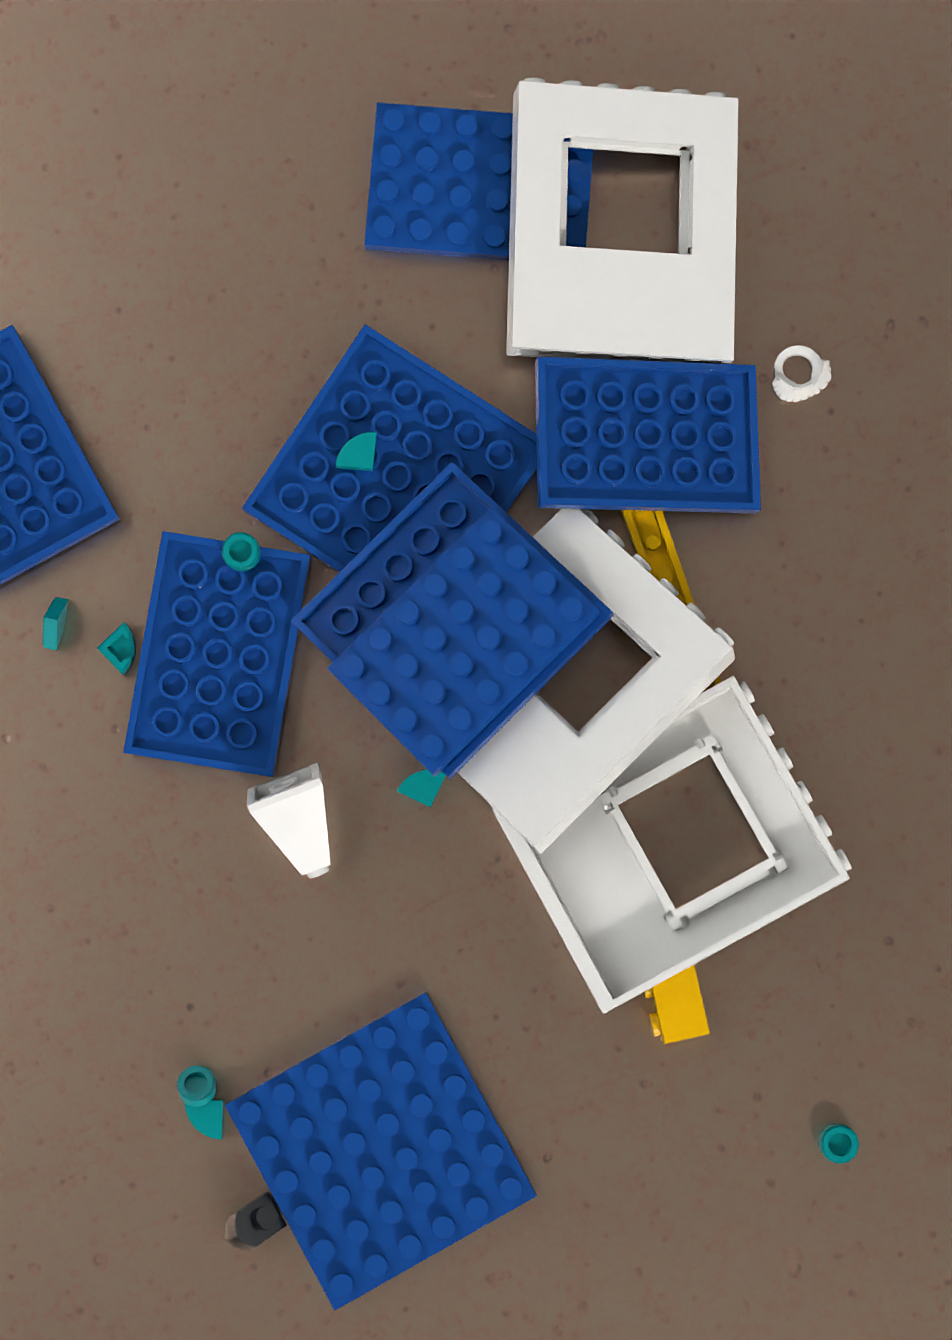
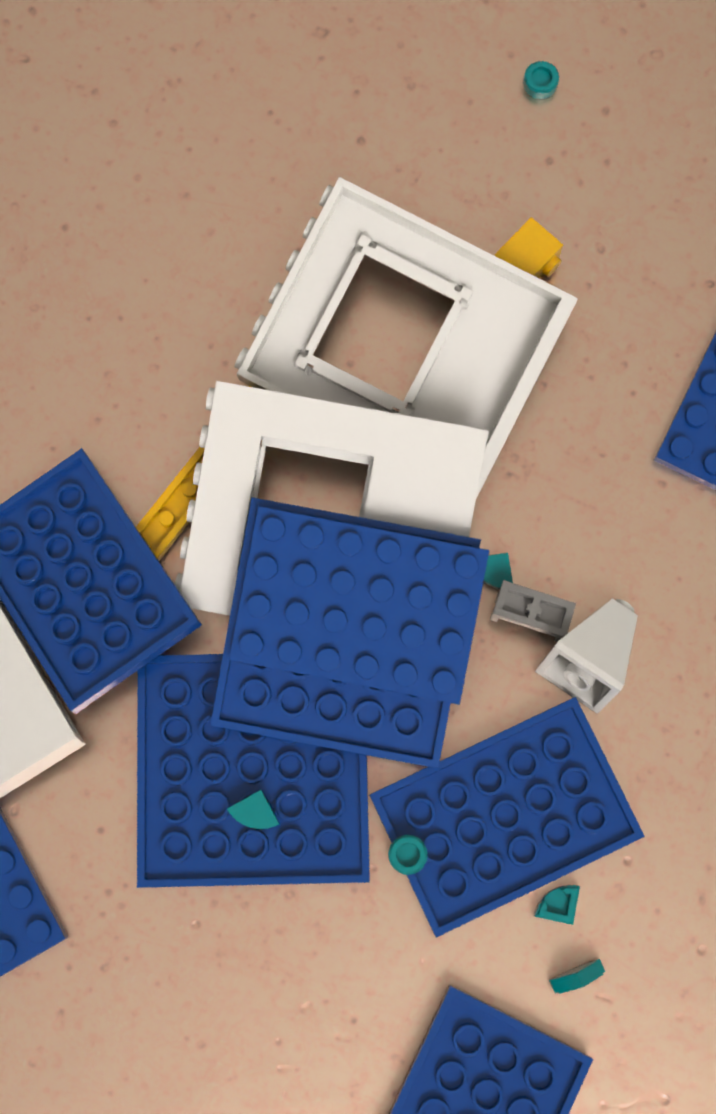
camera: 120 degrees left, 5 degrees down
none -> light grey hinge [490,580,576,642]

